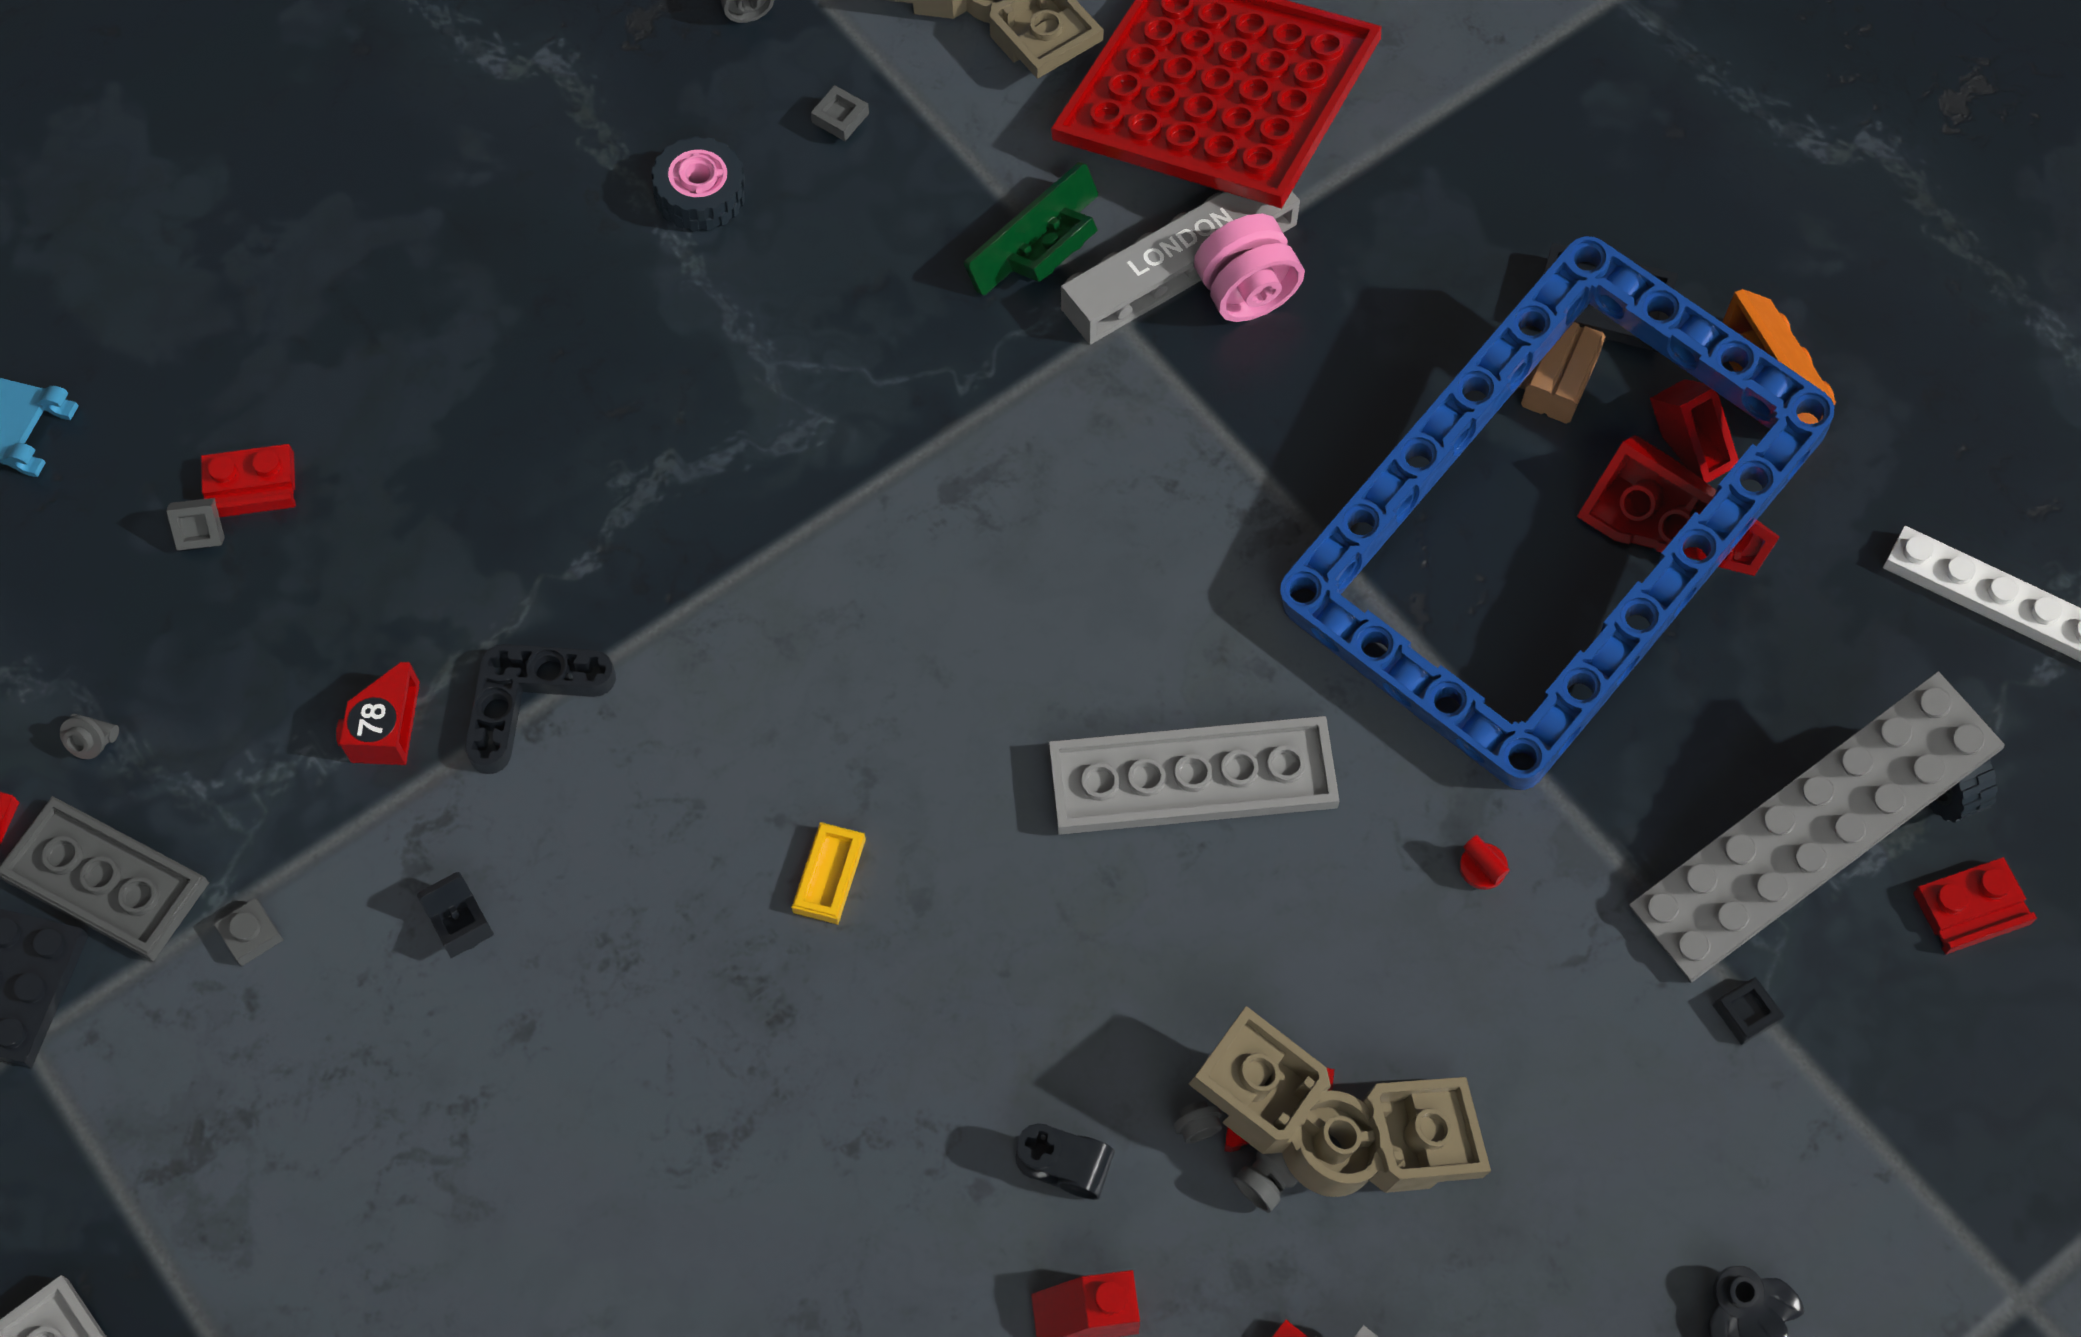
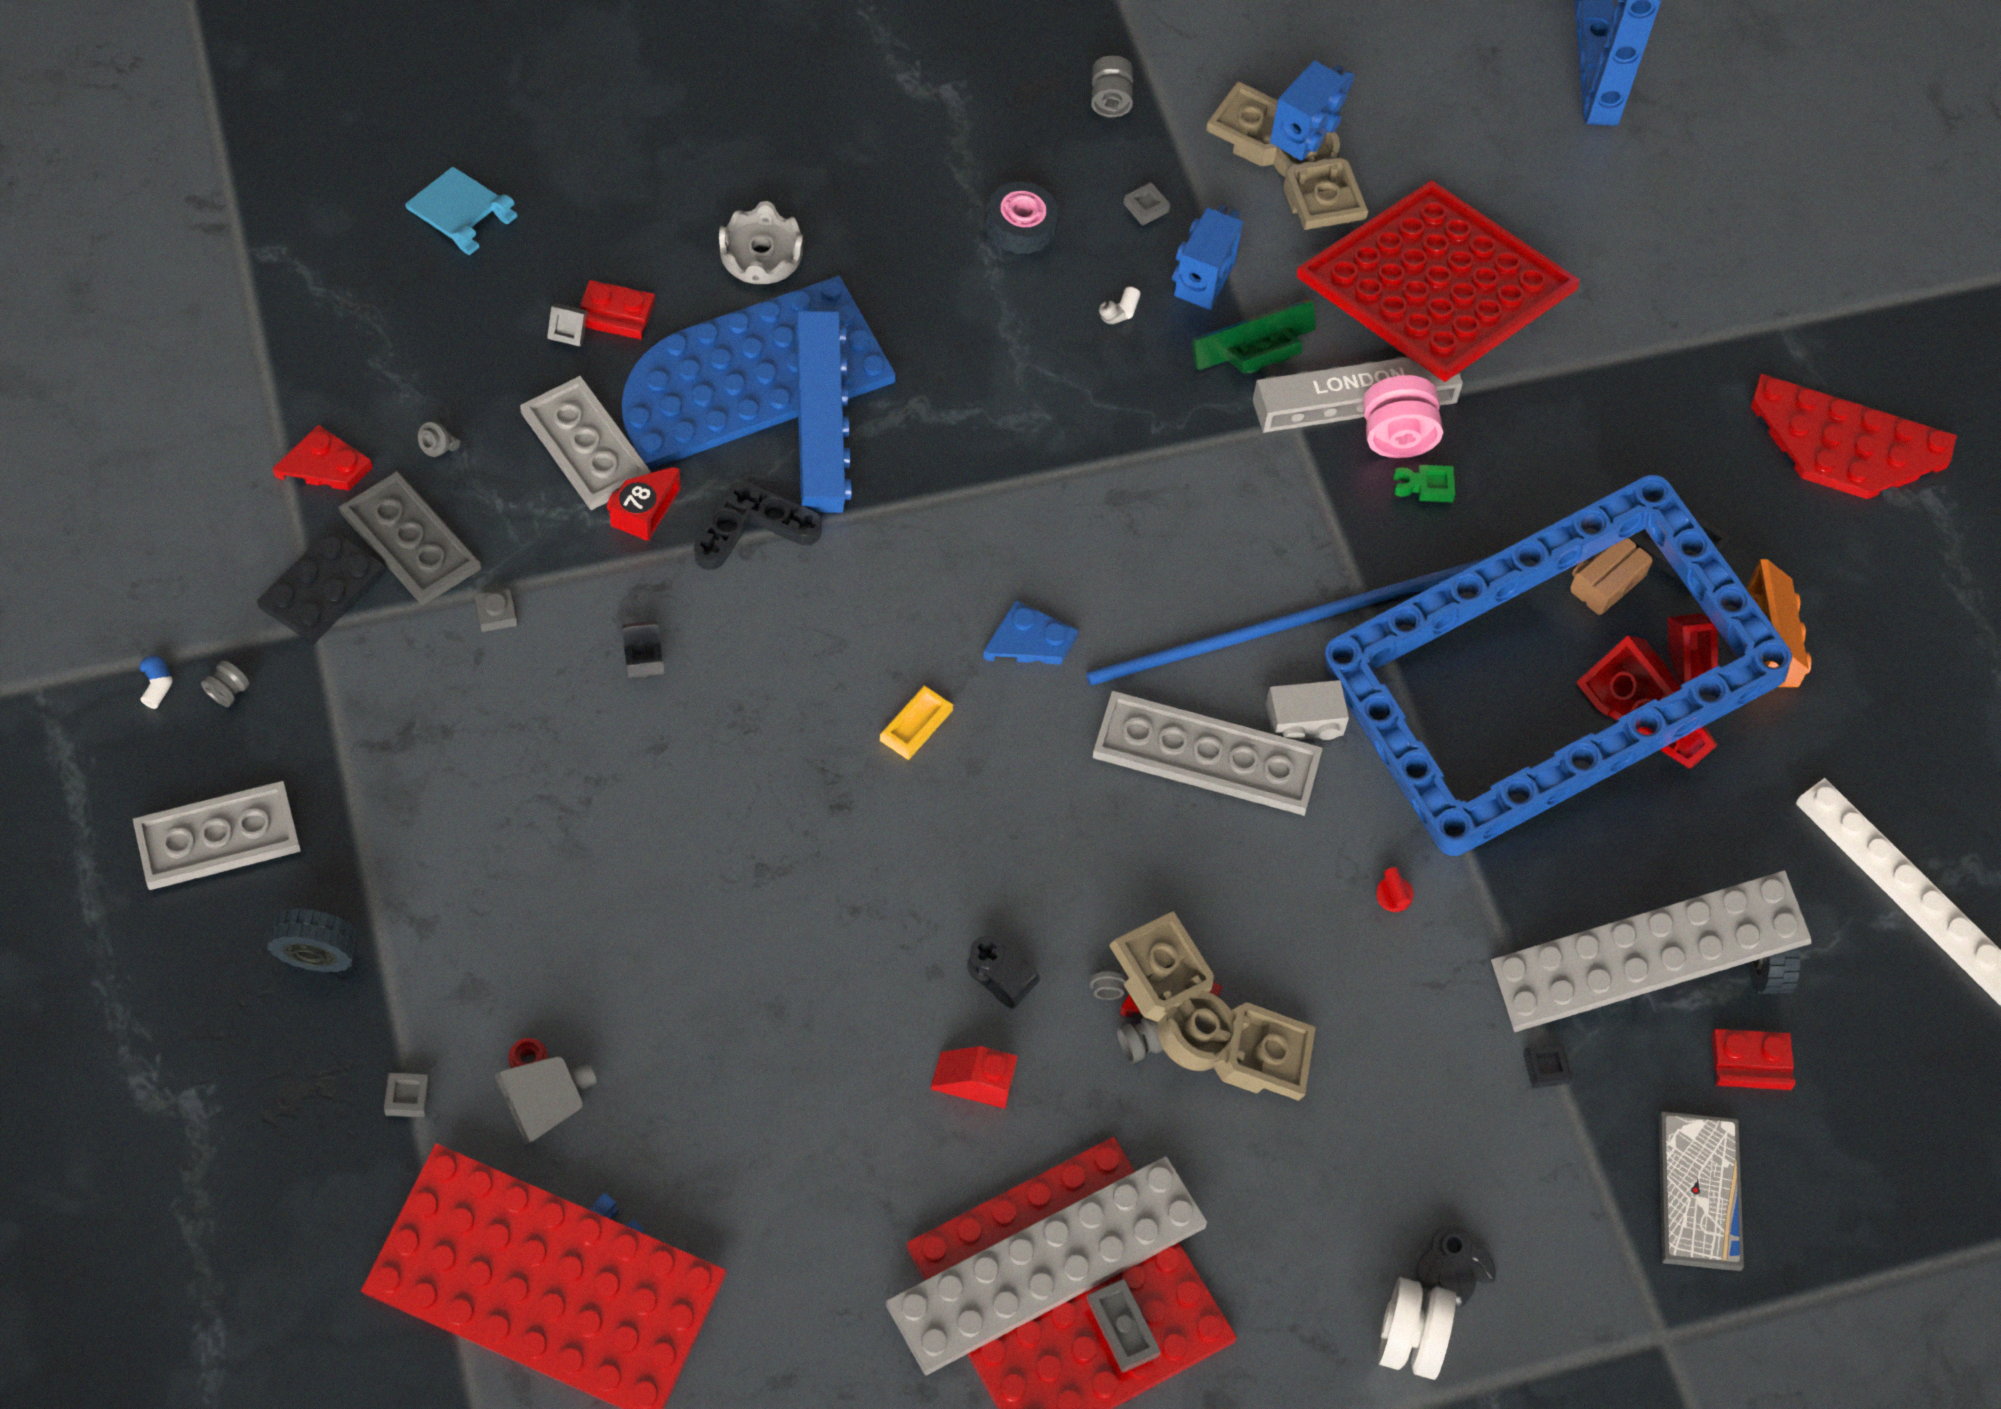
camera: 15 degrees right, 5 degrees down
none -> light grey plate [520,376,651,510]
none -> blue plate [622,275,896,470]
none -> light grey plate [719,201,803,284]
none -> blue brick [796,311,851,513]
none -> blue wing [983,601,1079,664]
none -> blue piece [1086,556,1491,686]
none -> arm [1099,287,1140,324]
none -> blue brick [1172,204,1244,310]
none -> light grey brick [1265,680,1349,741]
none -> green plate [1393,465,1455,502]
none -> tile [1658,1112,1744,1271]
none -> red plate [1750,374,1957,499]

